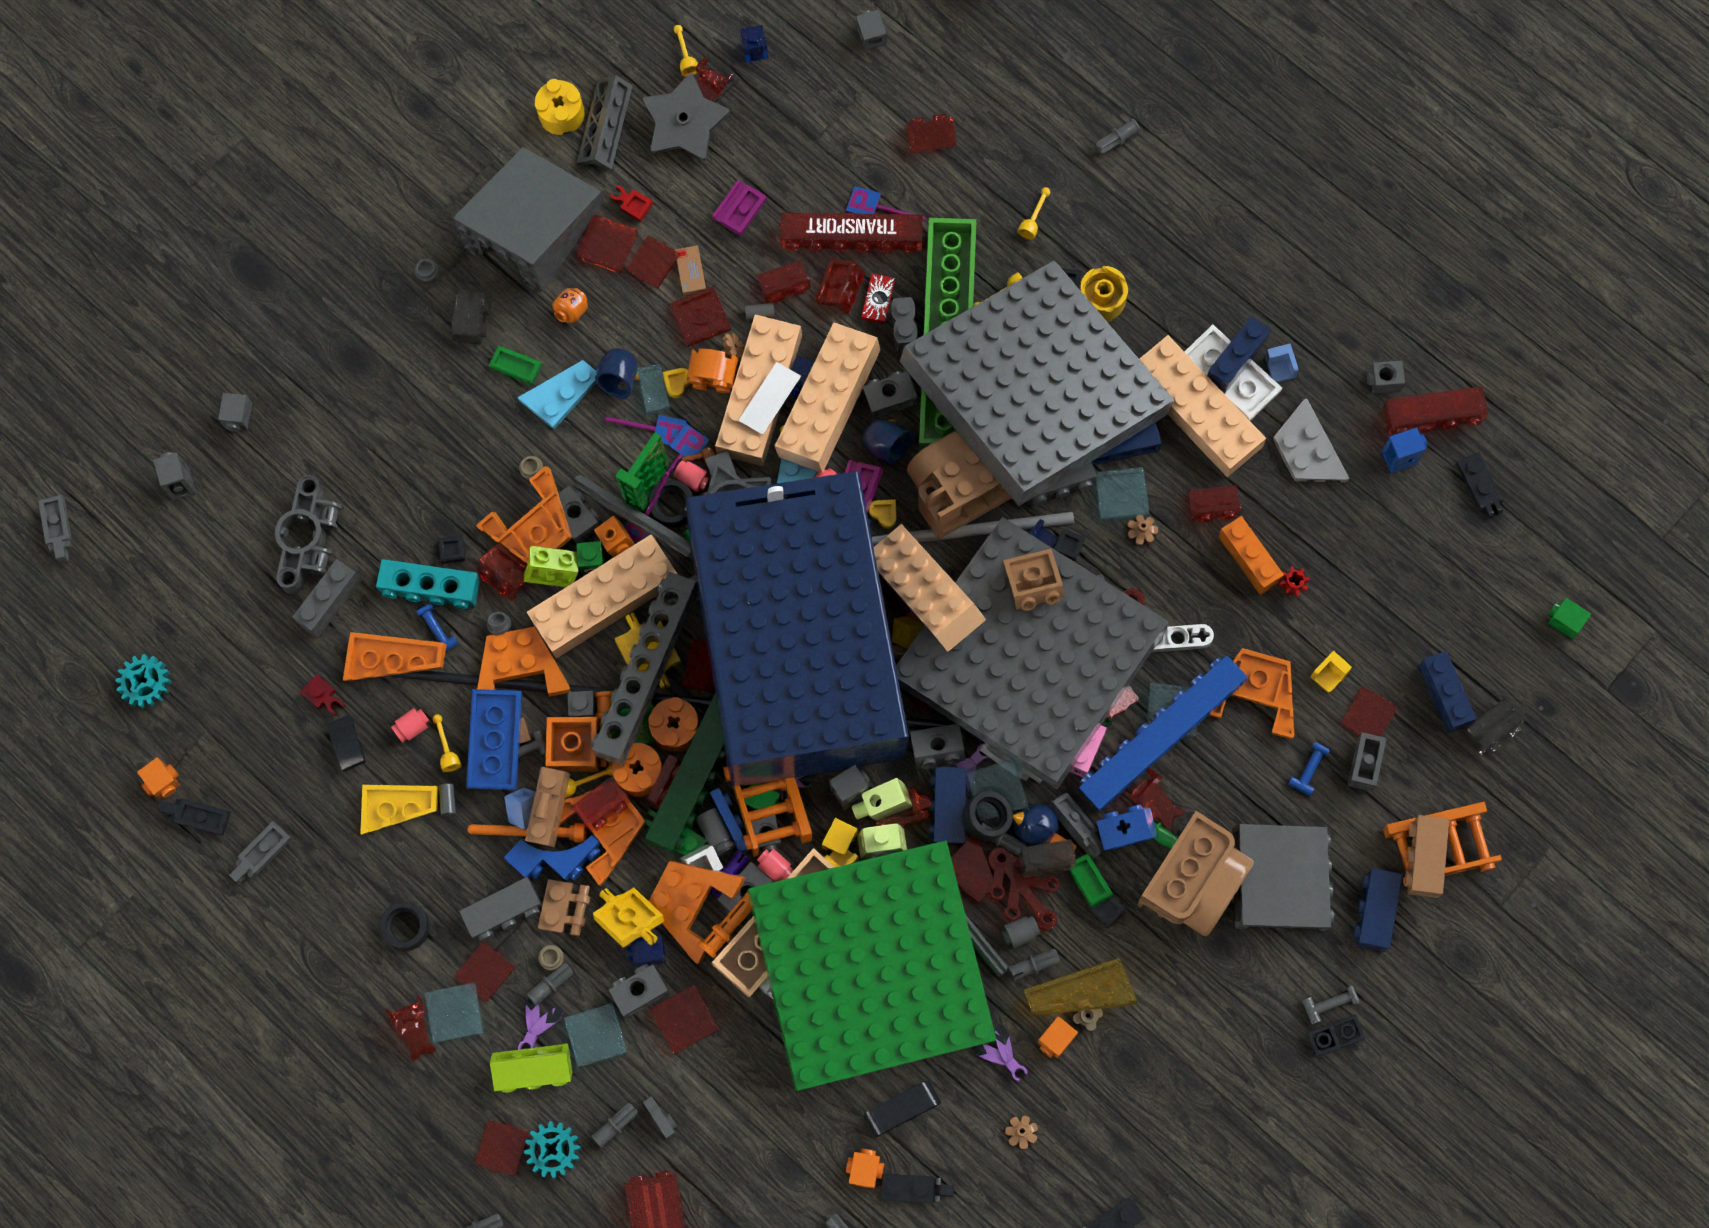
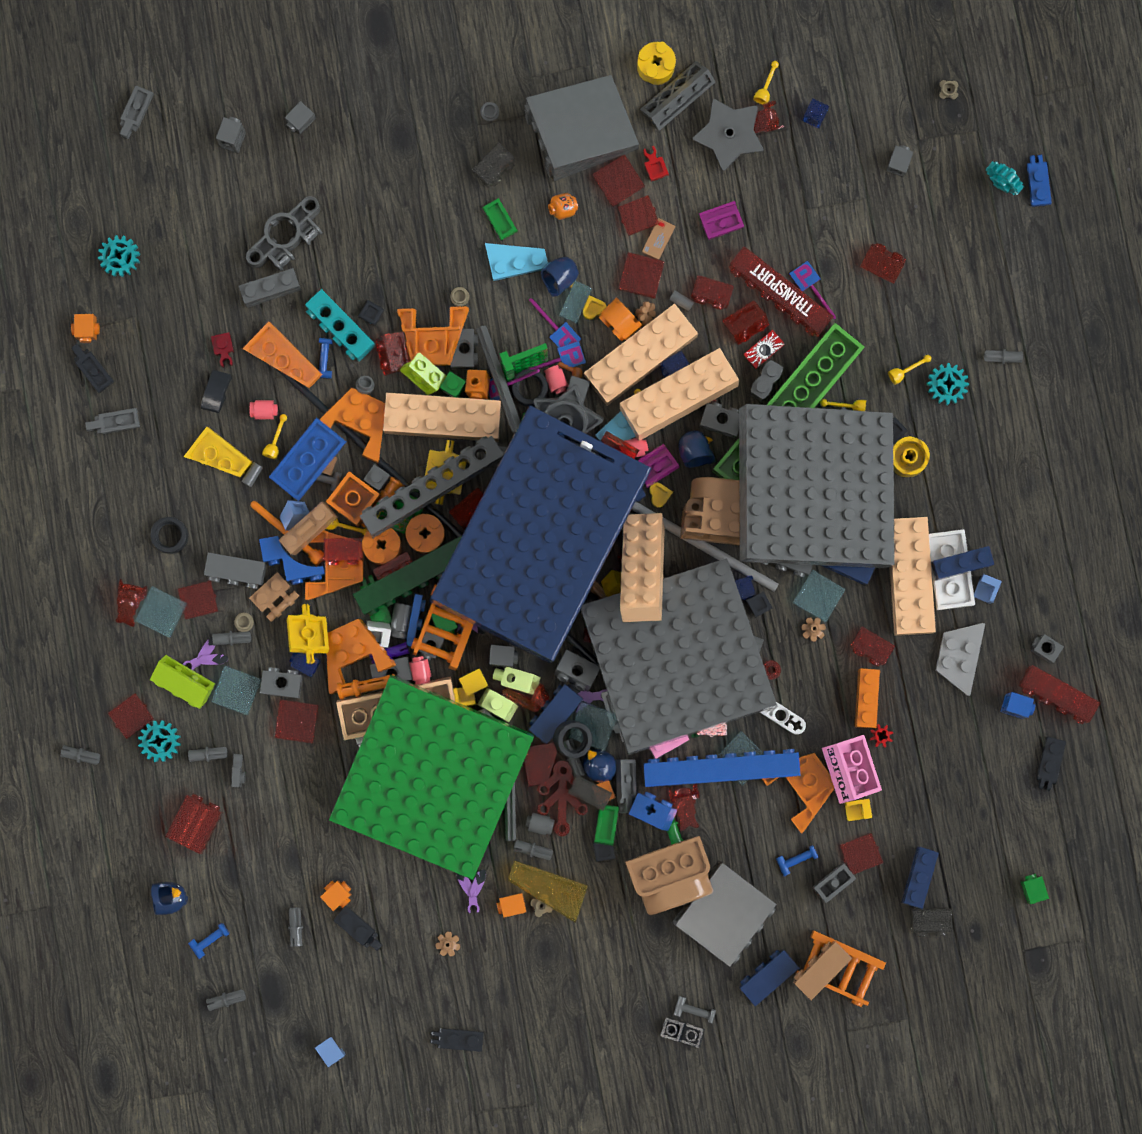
camera: 30 degrees right, 10 degrees up
white sticker [738,362,801,435] -> none
black beam [864,1080,941,1138] -> none
medium nougat plate [1003,549,1065,611] -> none
none -> bright pink brick [822,735,882,804]
none -> teal gear [927,363,969,405]

